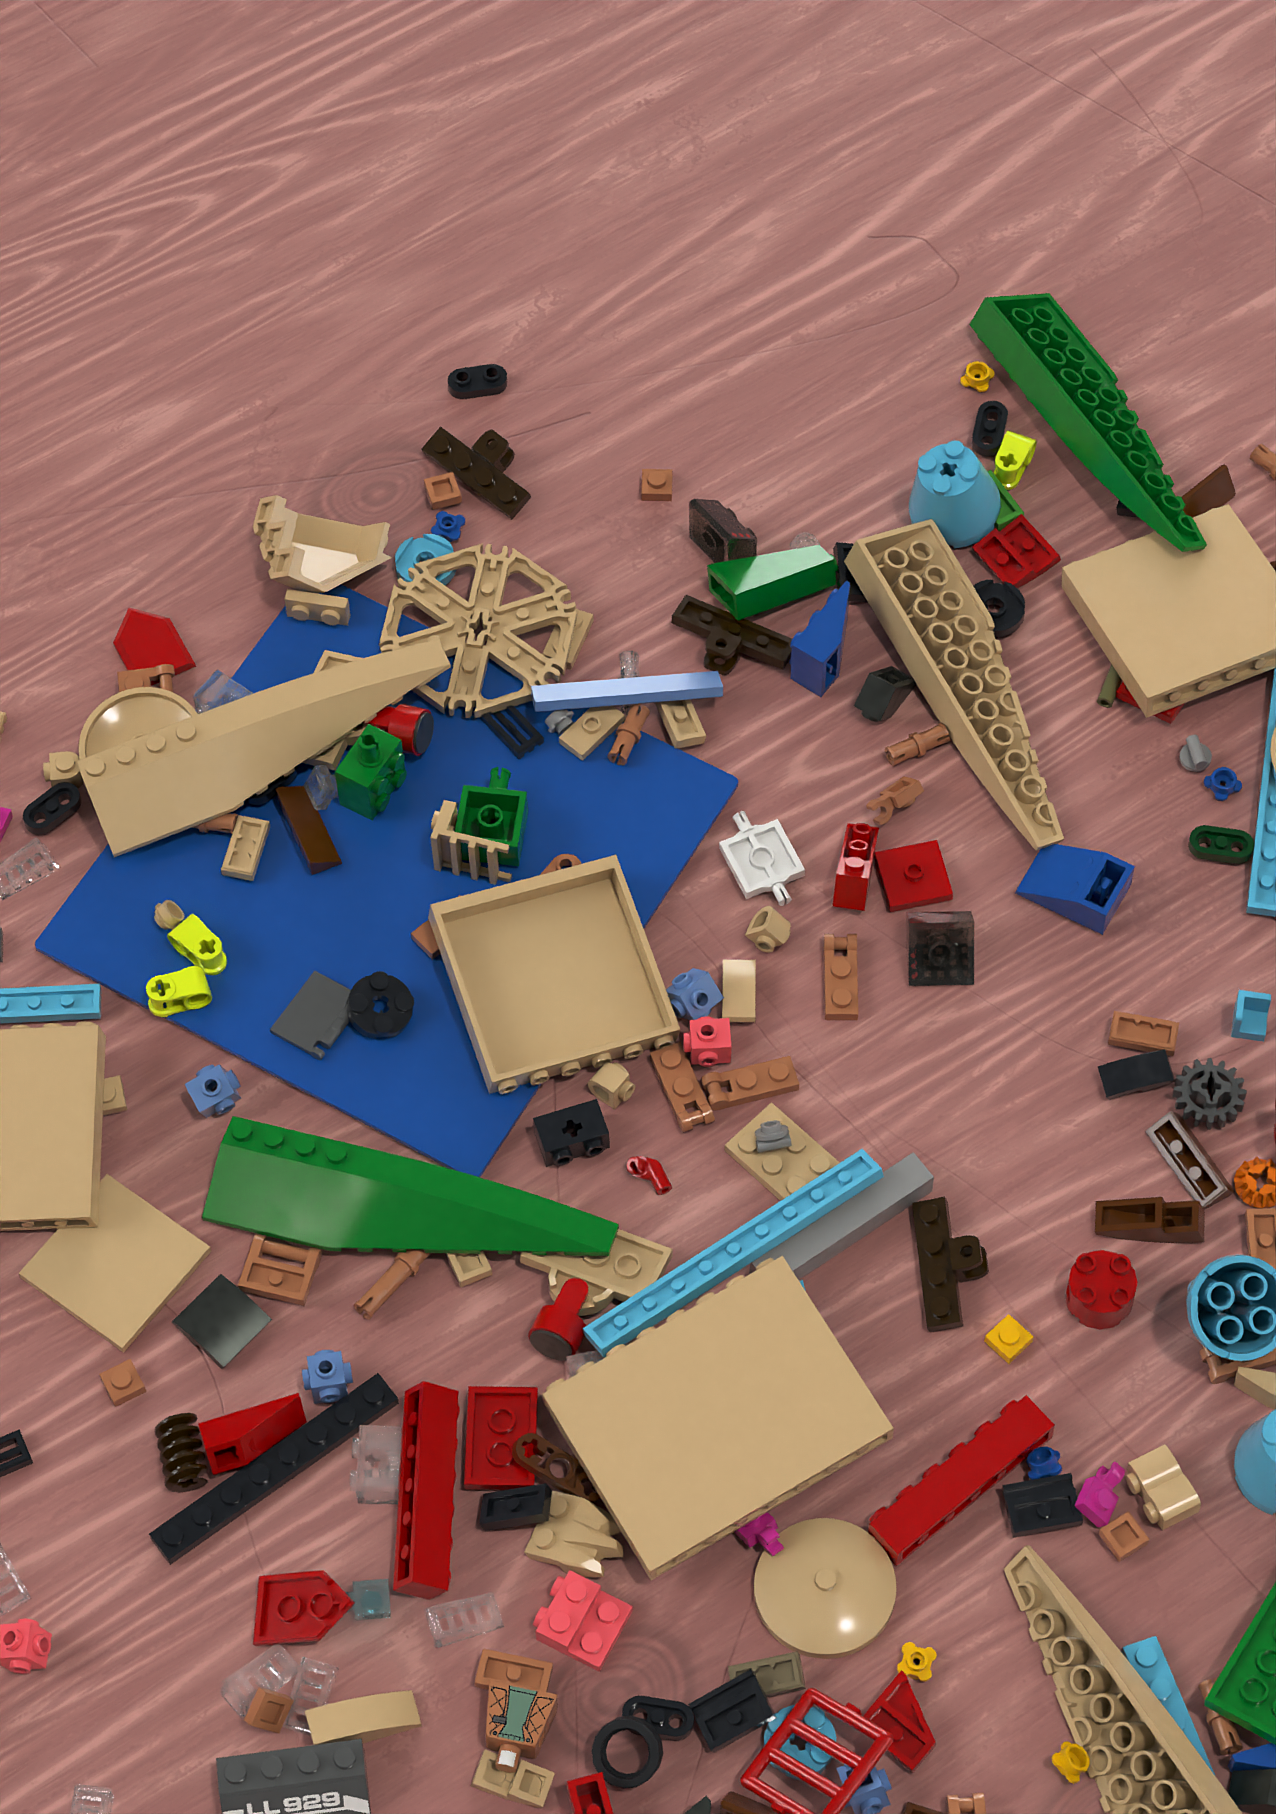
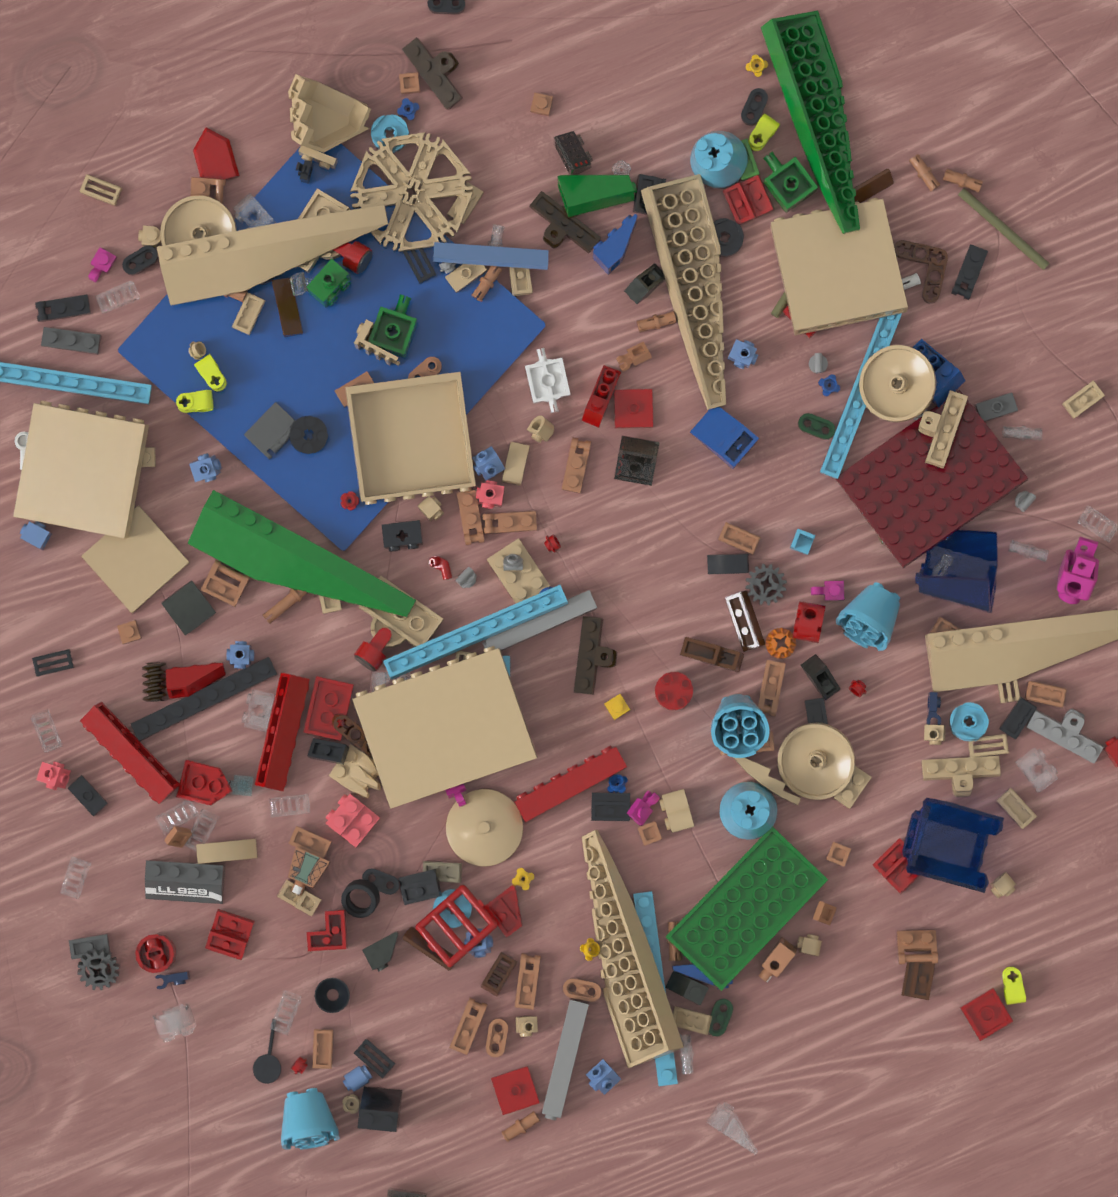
camera: 15 degrees right, 25 degrees up
none -> black plate [68,775,108,816]
none -> red brick [80,702,181,804]
none -> black plate [295,160,314,184]
none -> red plate [340,491,359,510]
none -> light grey plate [455,566,477,588]
none -> red plate [544,534,561,553]
none -> medium blue brick [728,339,758,369]
none -> green brick [763,151,818,213]

